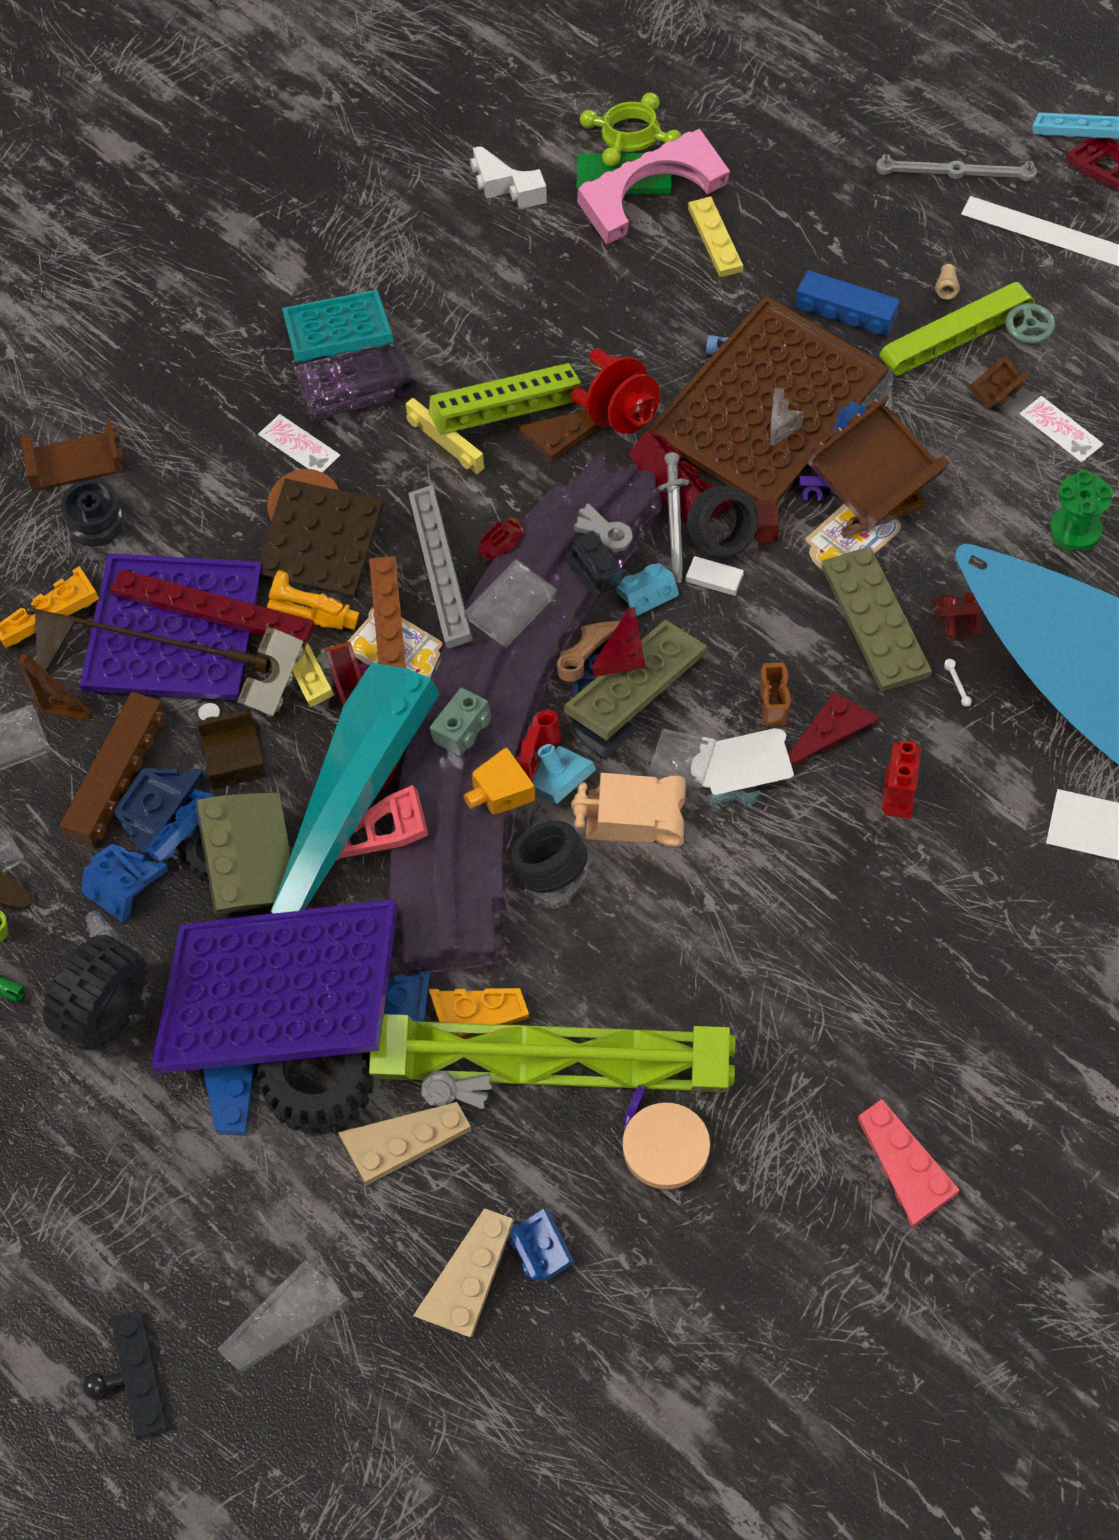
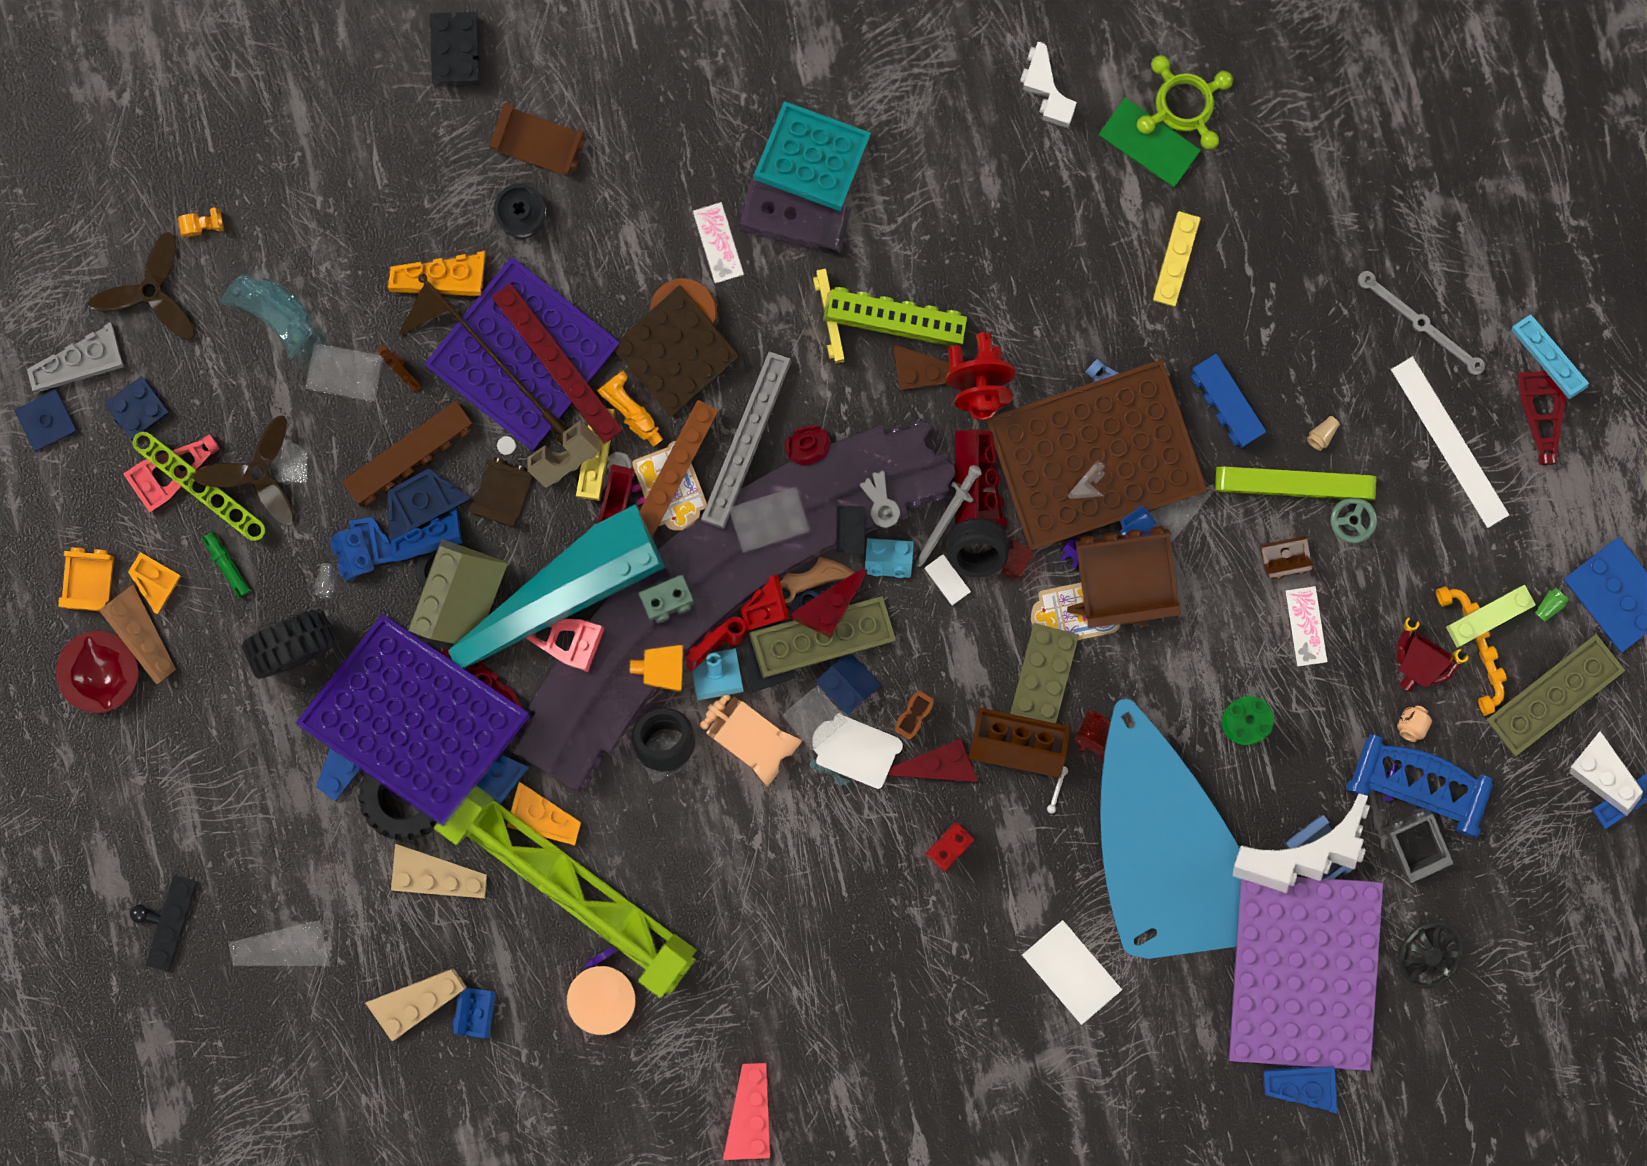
camera: 30 degrees right, 25 degrees up
light grey piece [422,1071,492,1109] -> none
bright pink arch [577,128,730,245] -> none
none -> red wing [741,575,789,631]
none -> dark blue slope [815,654,881,717]
none -> reddish brown slope [968,707,1070,778]

